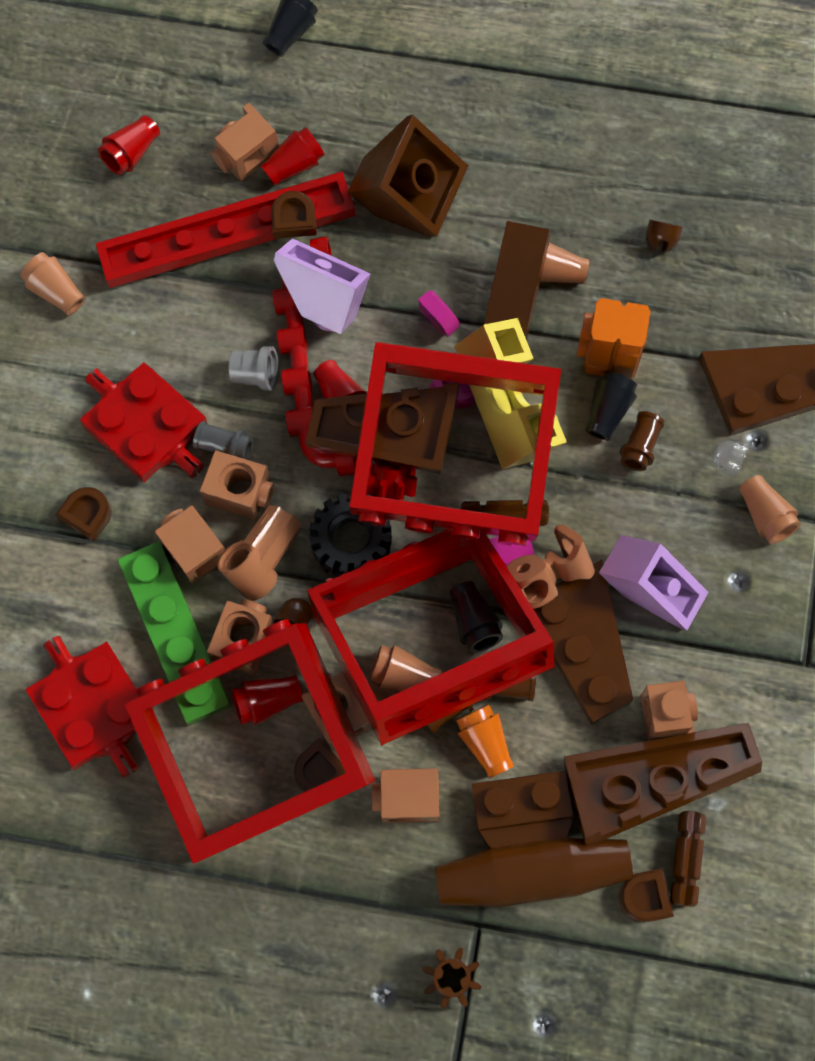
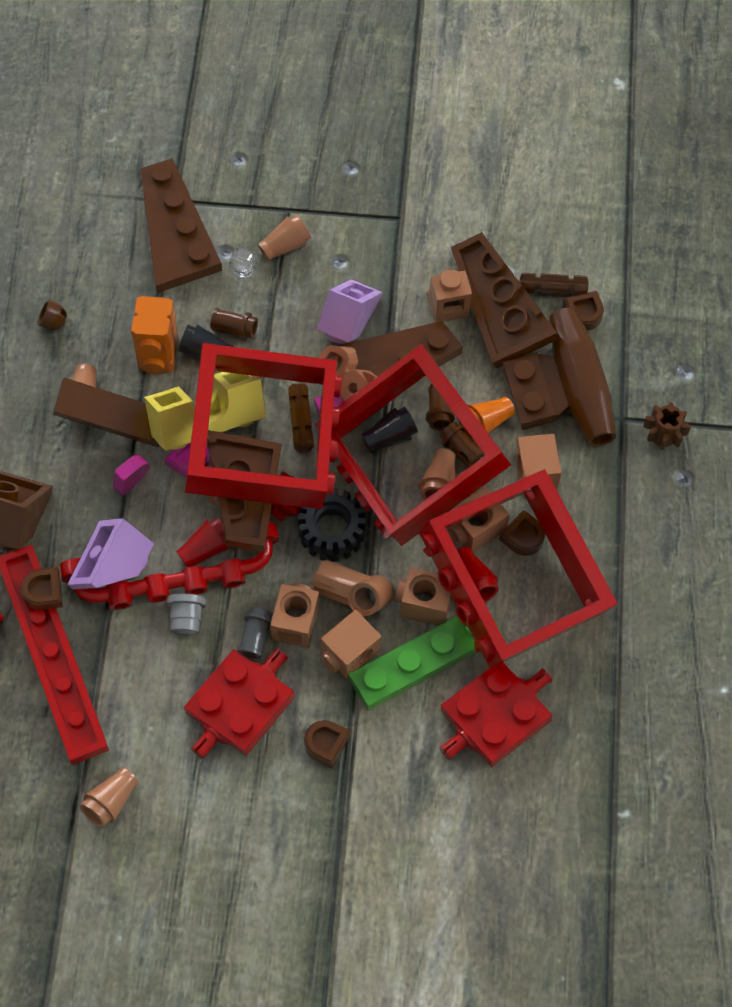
camera: 100 degrees left, 10 degrees down
reddish brown hinge [274,598,314,631] -> none

